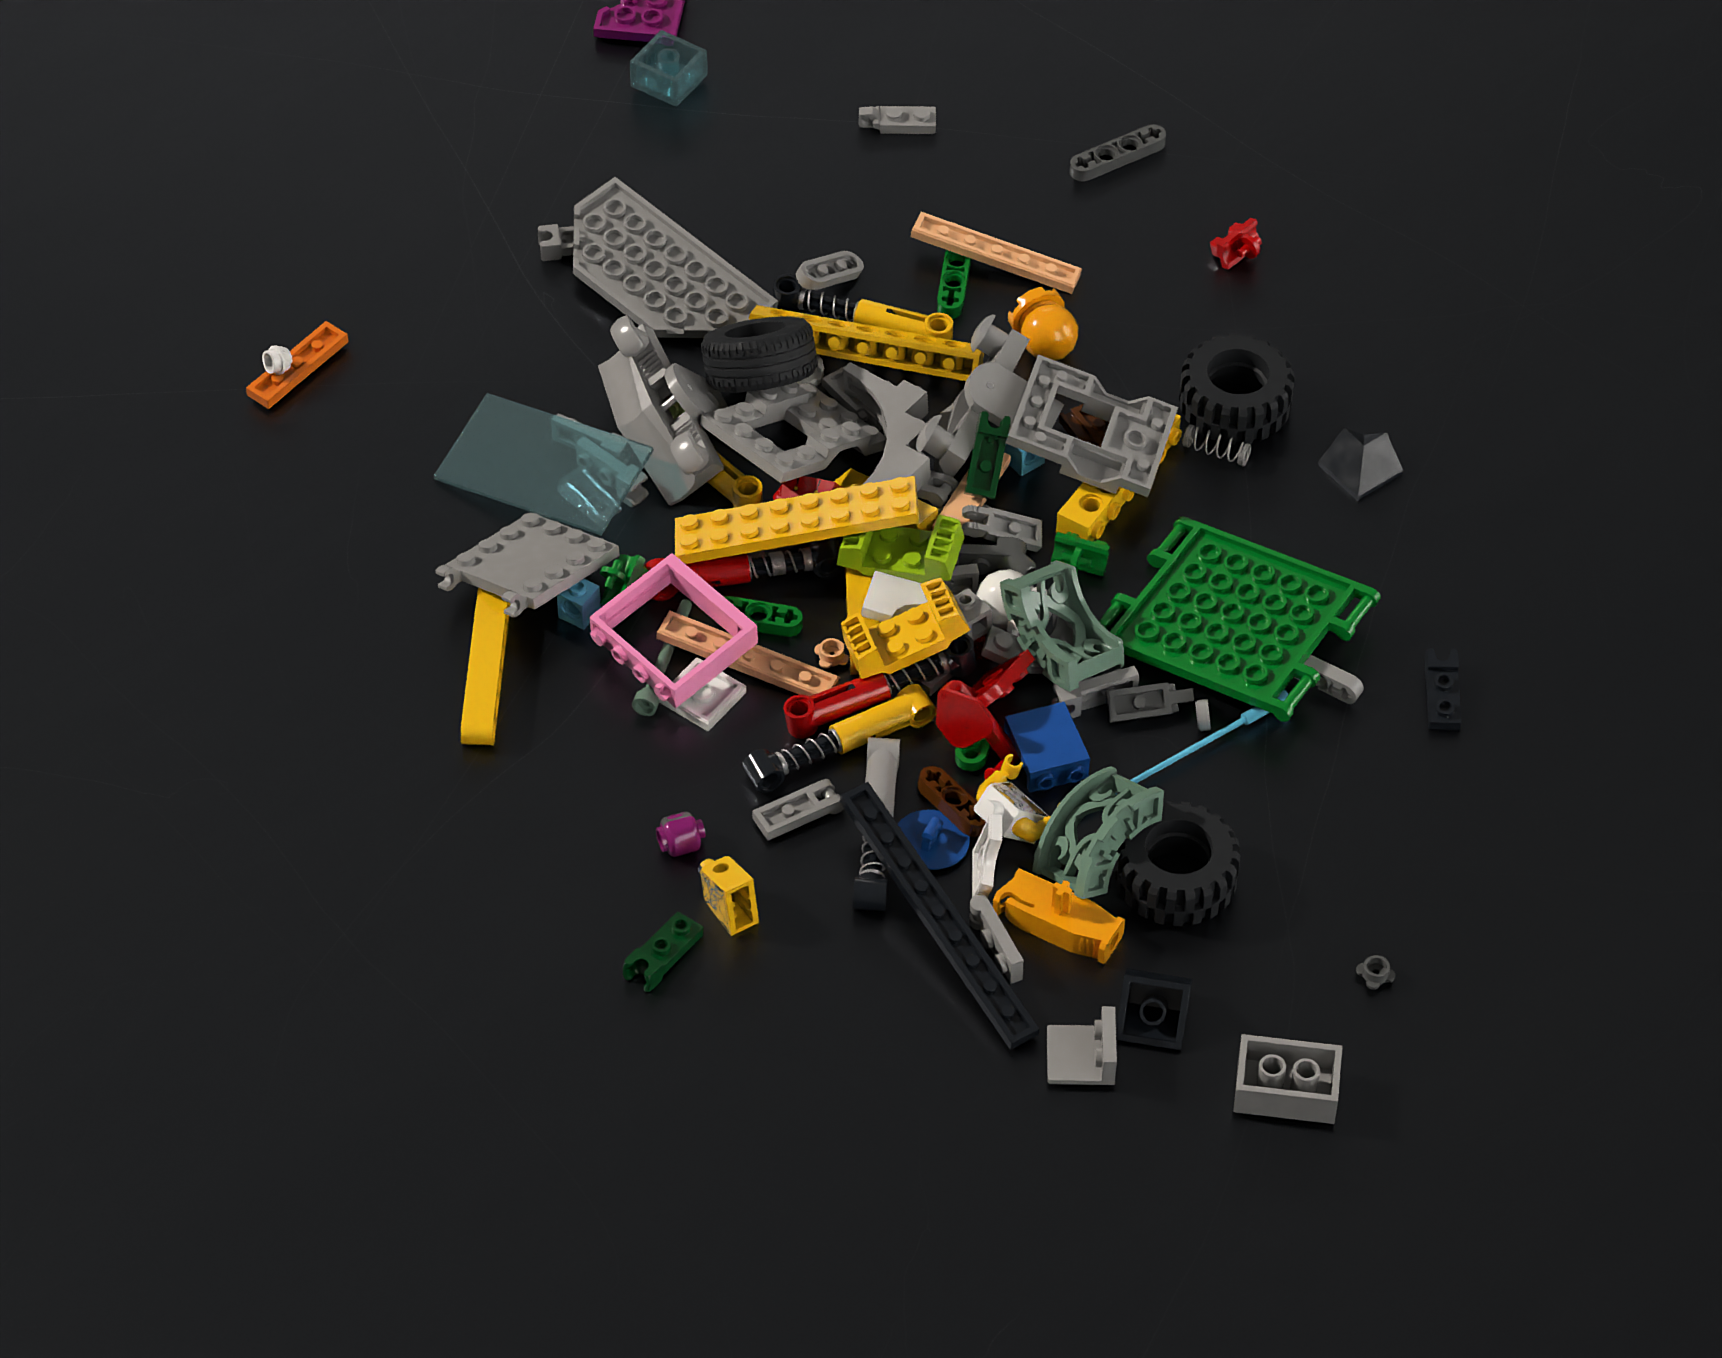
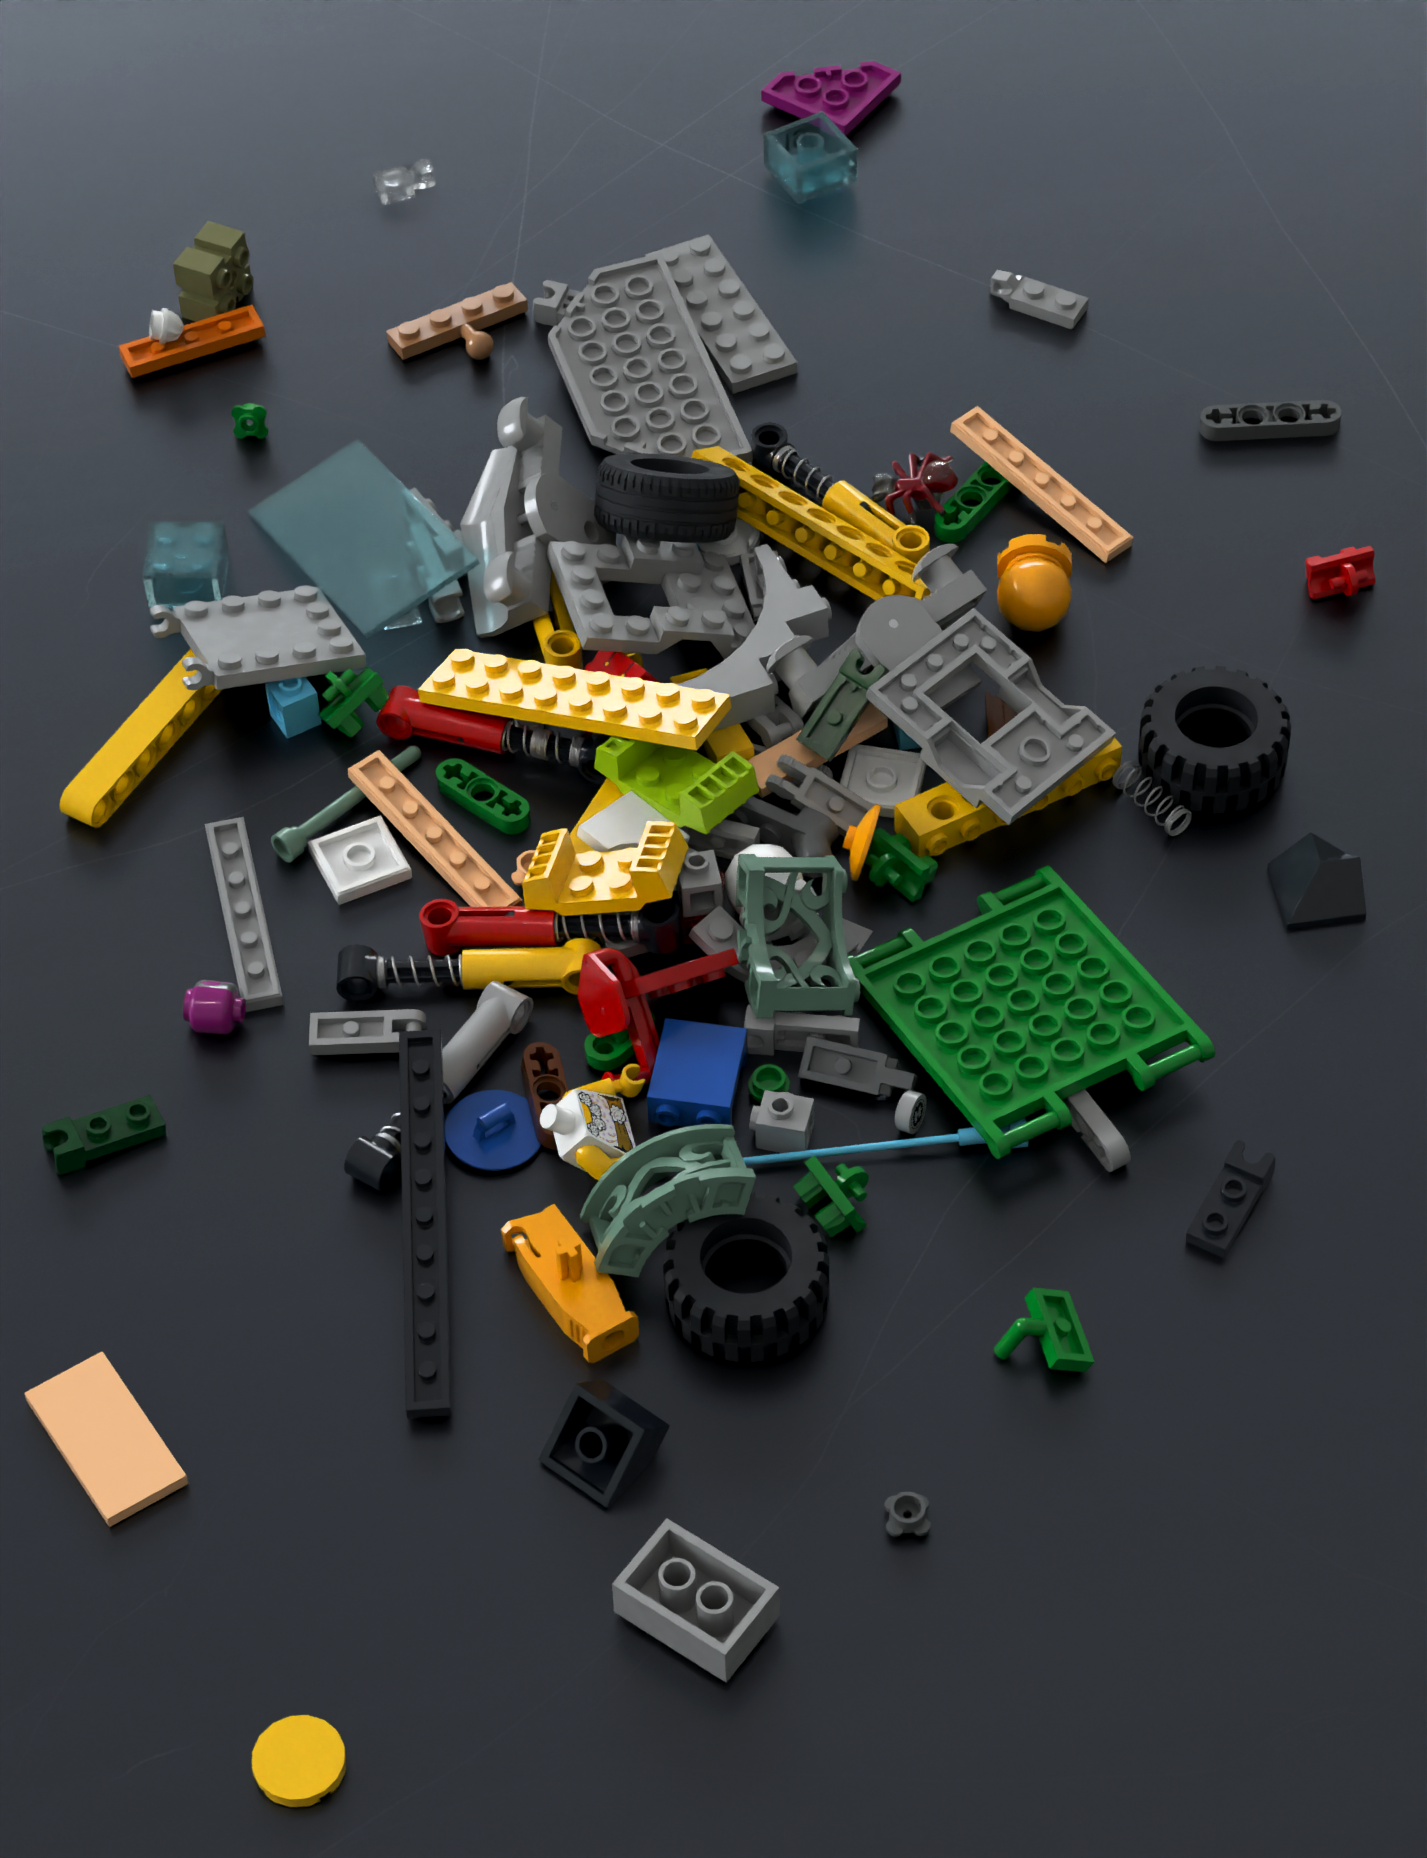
camera: 30 degrees right, 0 degrees up
bright pink window [589,553,758,708] -> none
yellow torso [698,856,759,936] -> none
light grey plate [796,251,864,290] -> none
light grey plate [969,895,1024,984] -> none
white tile [972,813,1002,898] -> none
light grey bracket [1047,1006,1117,1085] -> none
none -> light nougat tile [24,1351,188,1527]
none -> clear light blue brick [142,522,229,607]
none -> olive brick [173,221,253,322]
none -> light grey tile [205,817,284,1012]
none -> green plate [231,403,269,439]
none -> yellow tile [252,1715,346,1807]
none -> clear plate [372,159,436,205]
none -> medium nougat plate [386,282,529,360]
none -> light grey plate [645,234,797,394]
none -> green plate [748,1064,790,1103]
none -> light grey brick [749,1090,814,1153]
none -> green hips [793,1155,869,1237]
none -> white tile [840,744,927,818]
none -> light orange dish [842,804,881,881]
none -> animal [870,452,958,525]
none -> green plate [994,1287,1095,1372]

